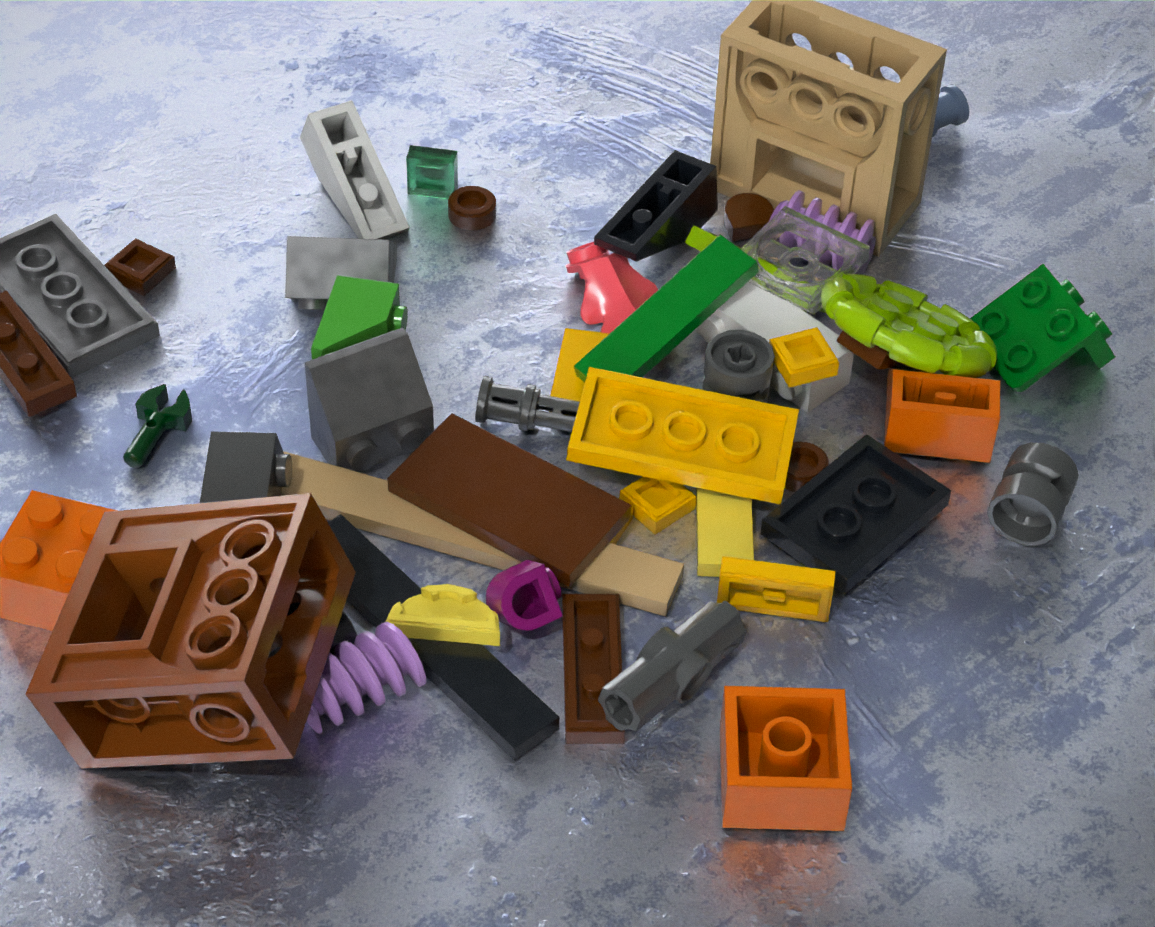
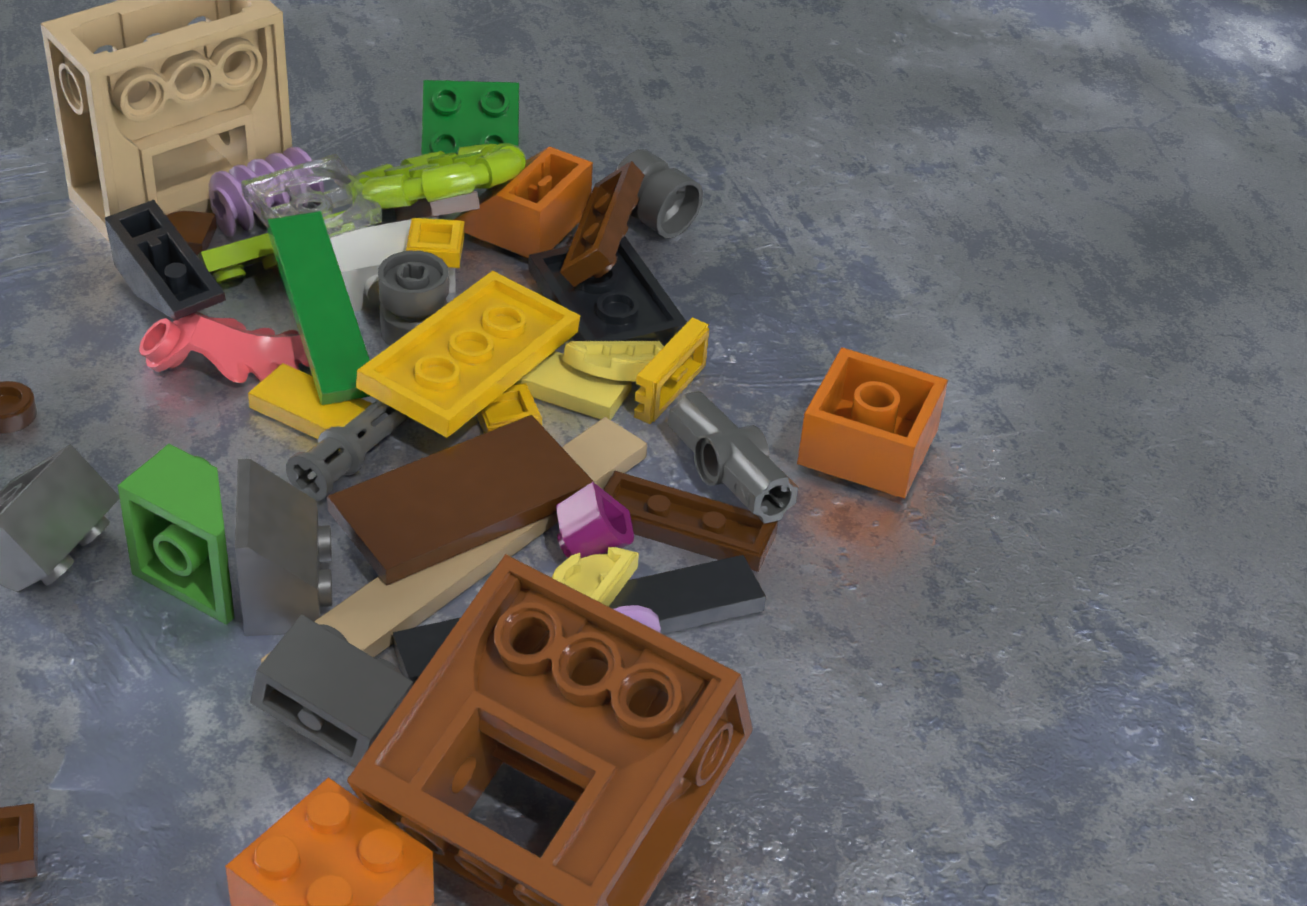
camera: 70 degrees left, 5 degrees down
dark green bar [123,384,192,468] -> none
none -> reddish brown plate [560,161,645,287]
none -> light yellow tile [563,341,664,382]

